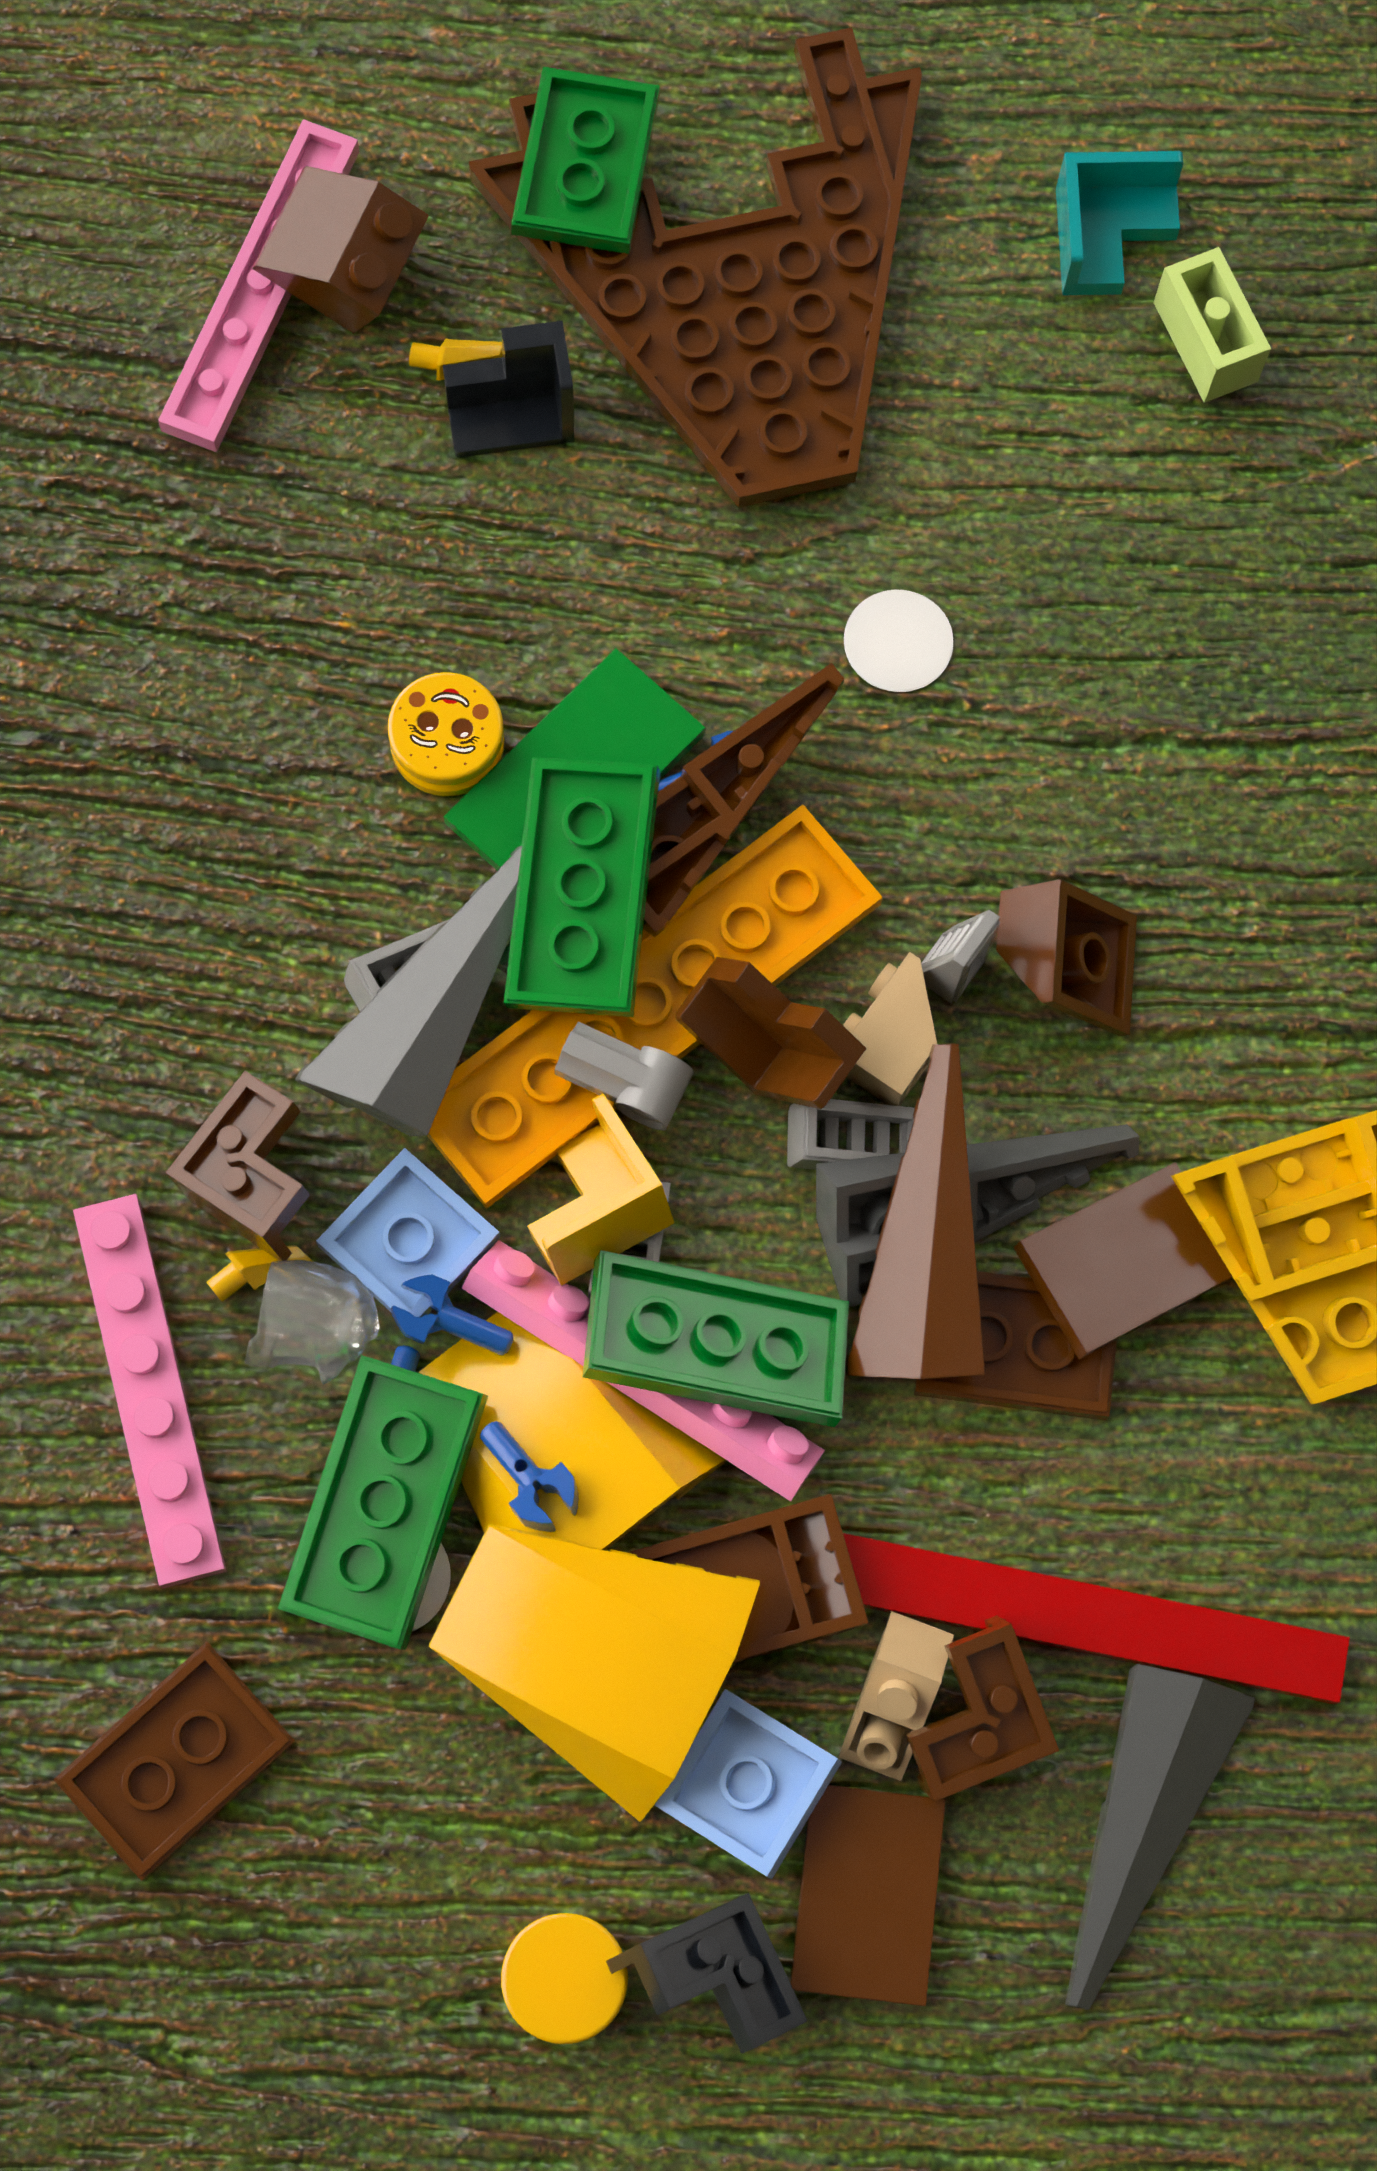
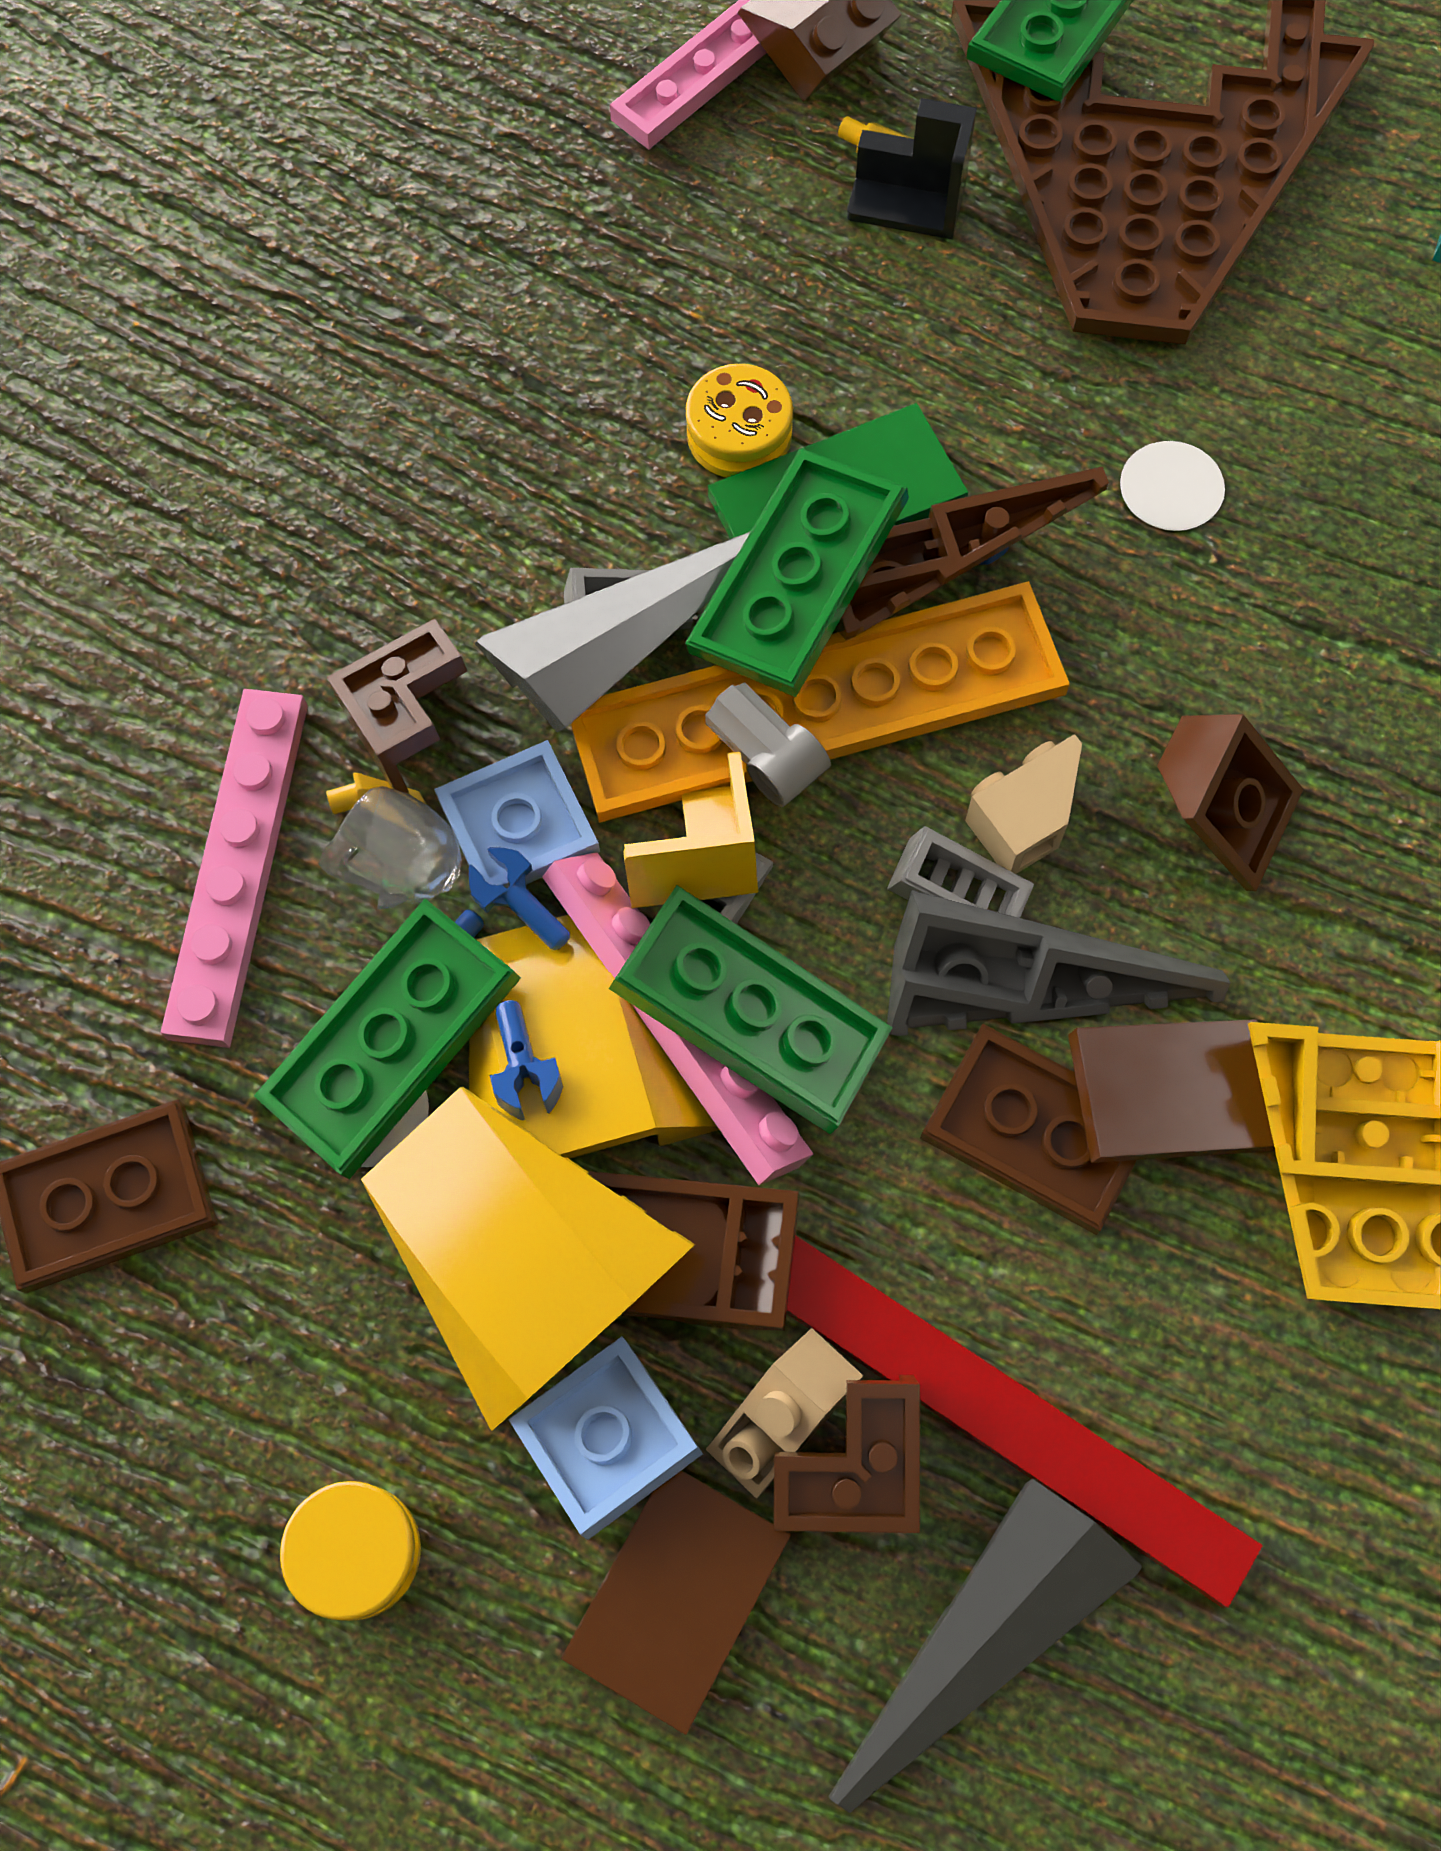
camera: 30 degrees right, 5 degrees down
black panel [606,1893,807,2054] -> none
reddish brown panel [675,957,867,1109] -> none
wedge [845,1043,985,1379] -> none
light grey slope [921,910,1000,1004] -> none

